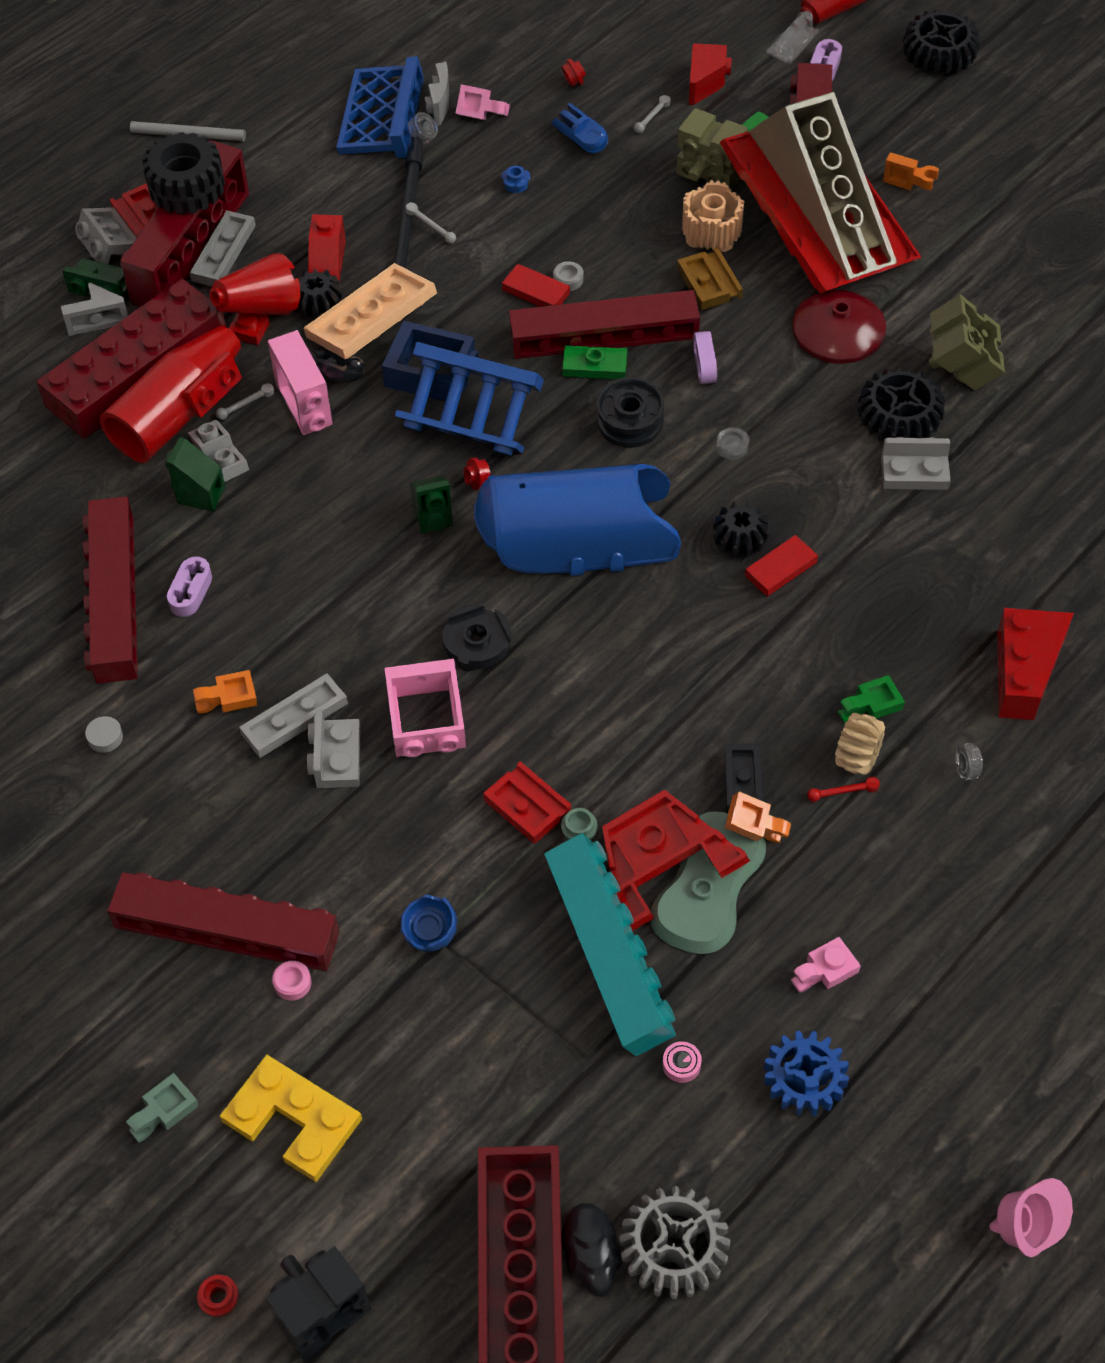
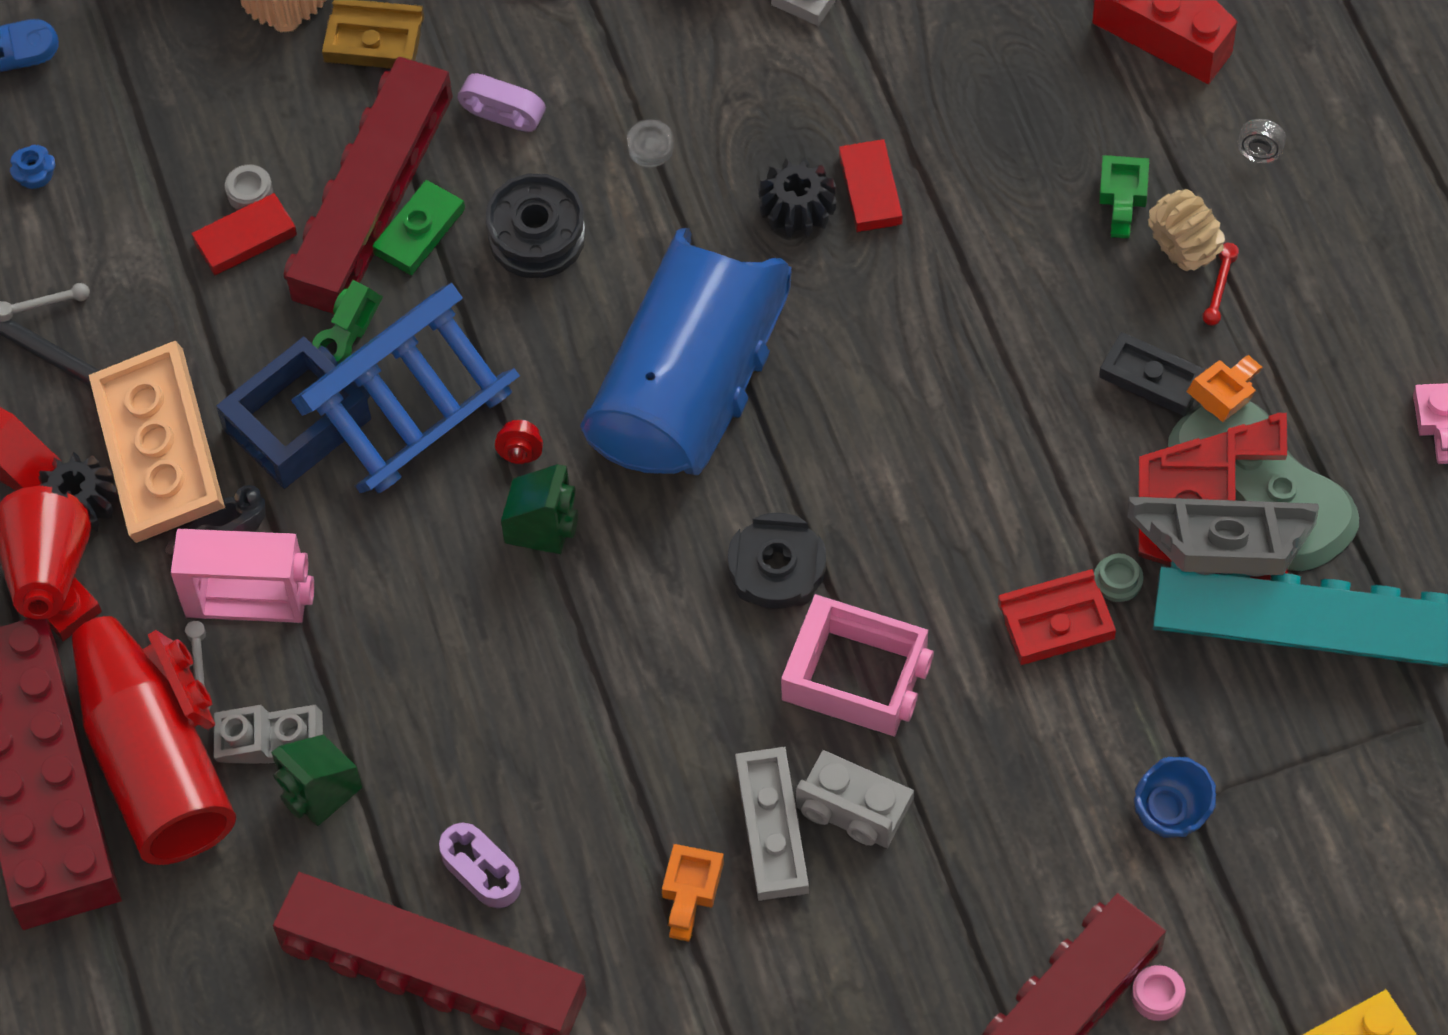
camera: 60 degrees left, 5 degrees up
none -> green plate [312,280,383,364]
none -> dark grey wing [1127,497,1319,577]

